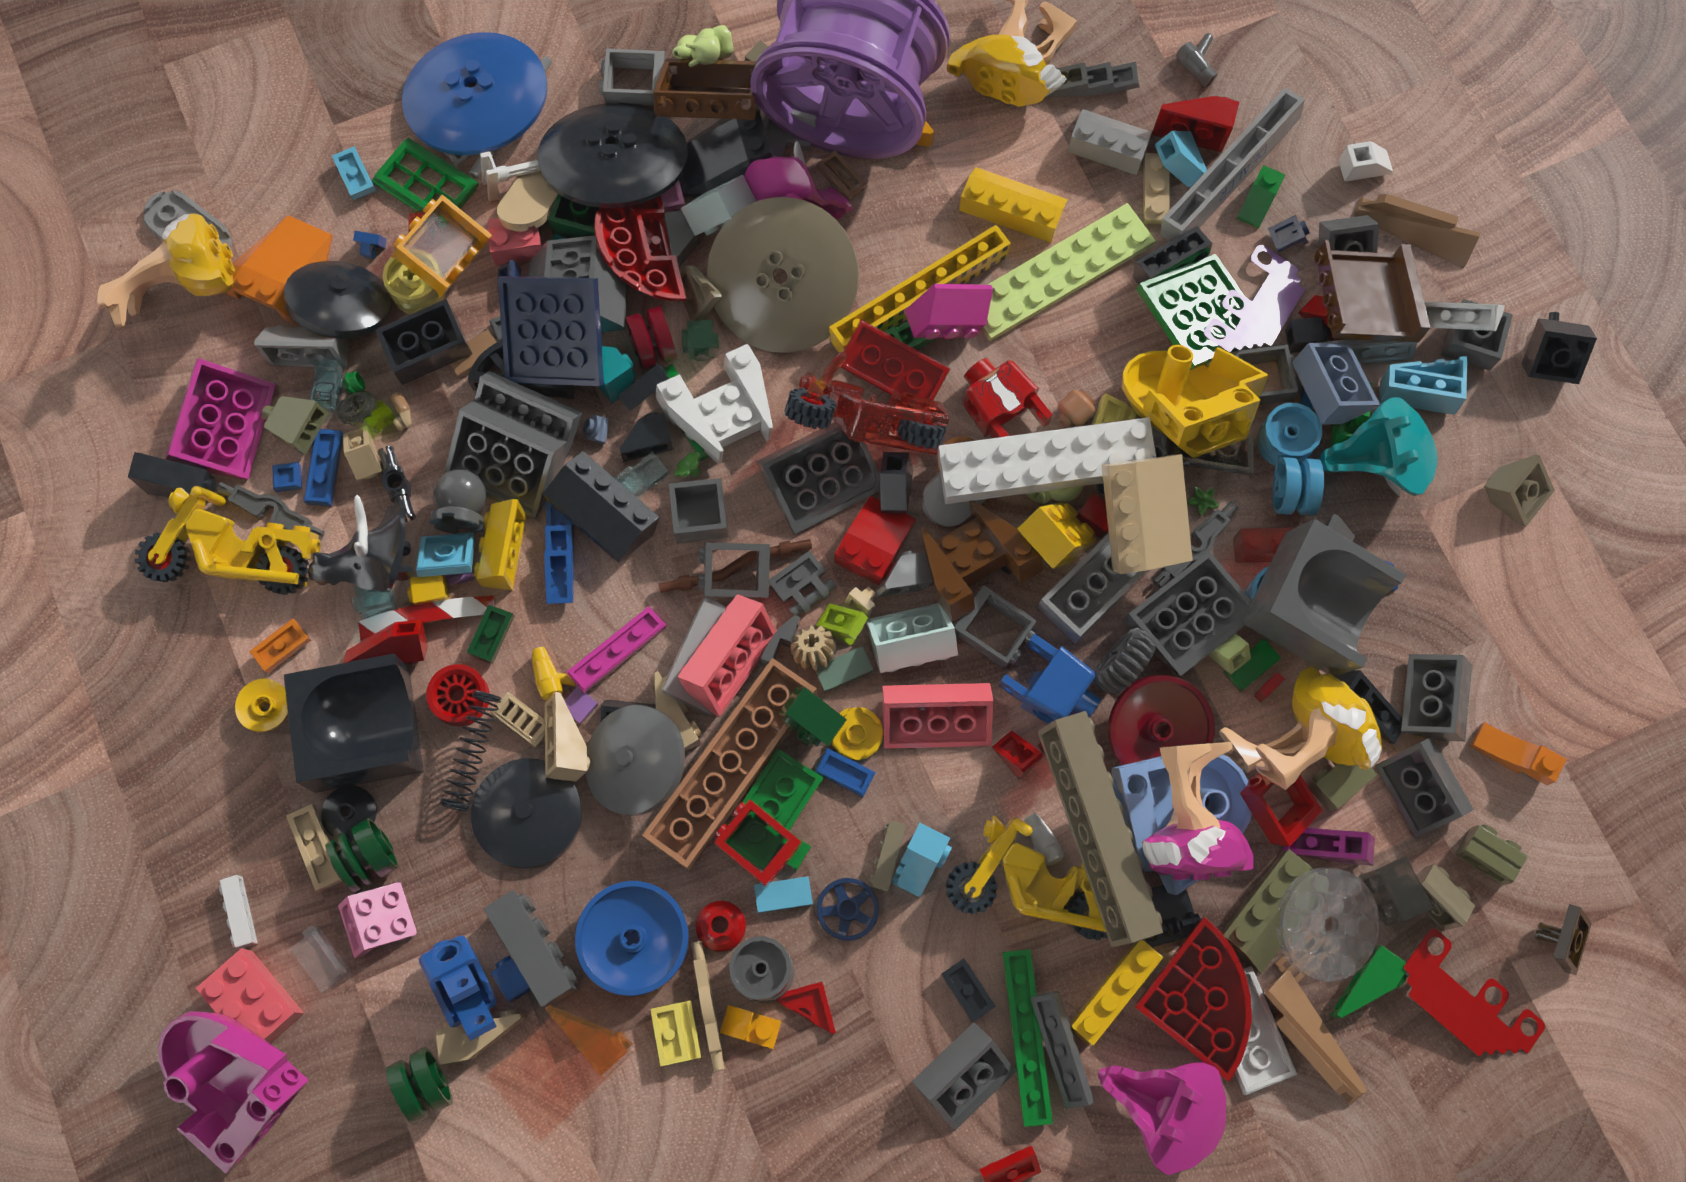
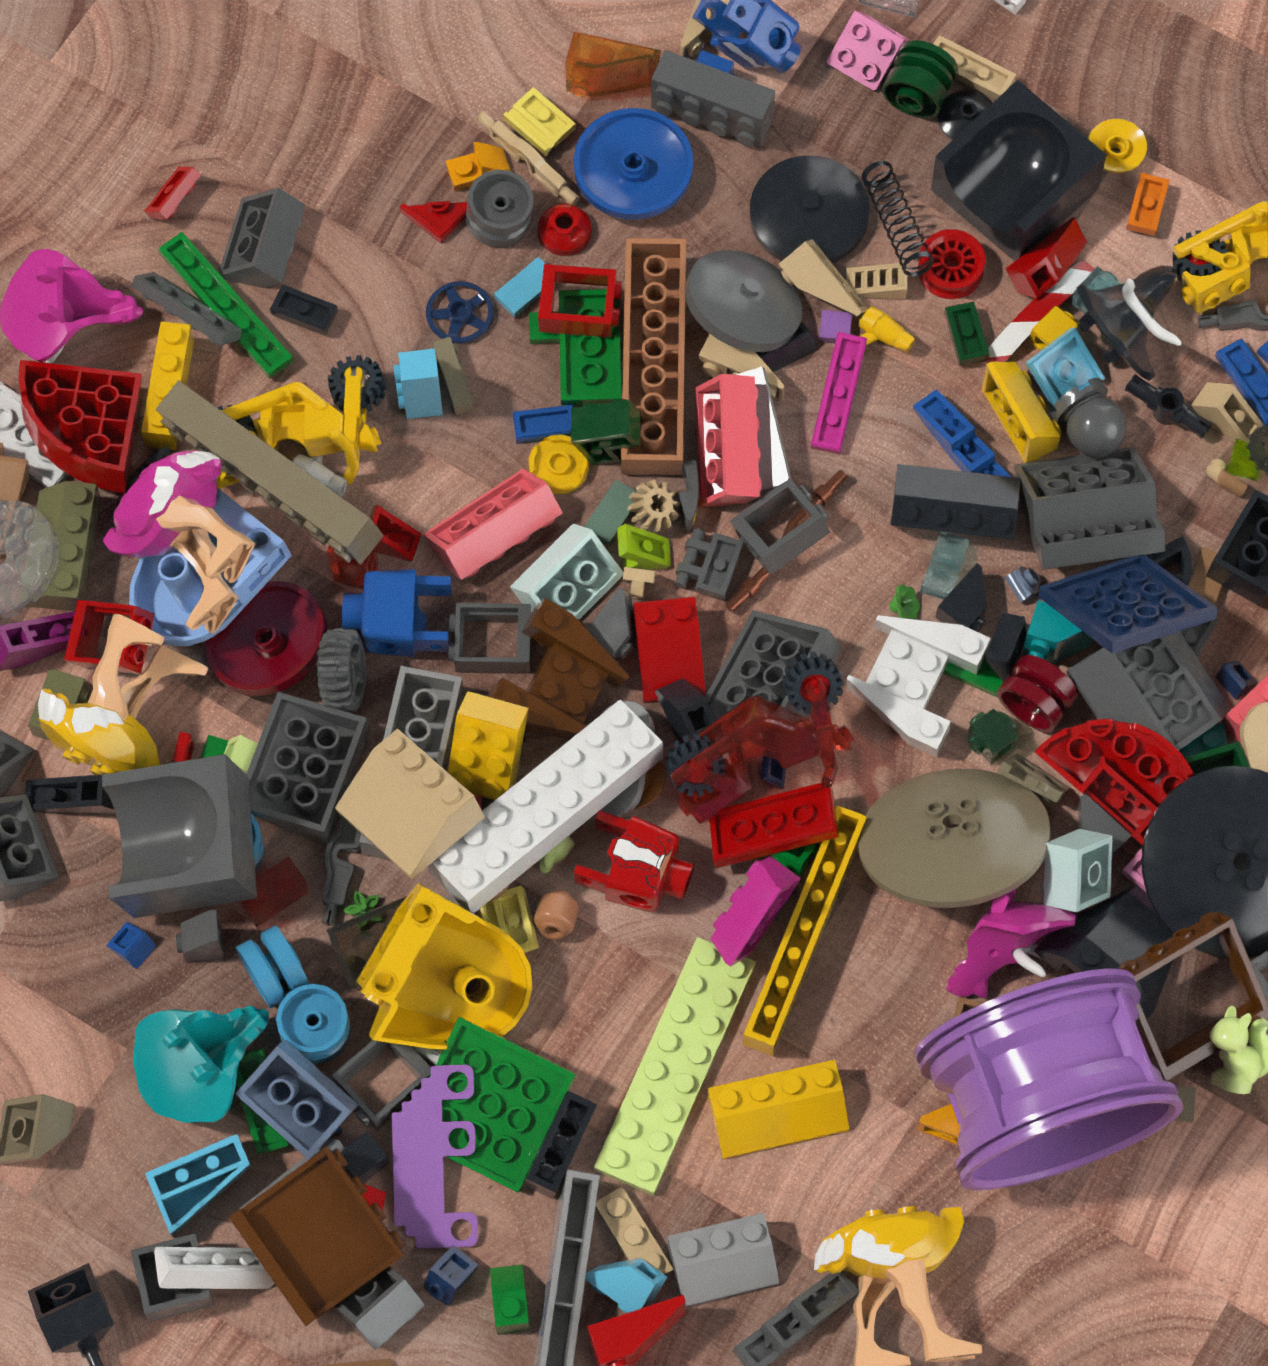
camera: 150 degrees right, 5 degrees down
dark grey piece [669,478,728,543] -> none

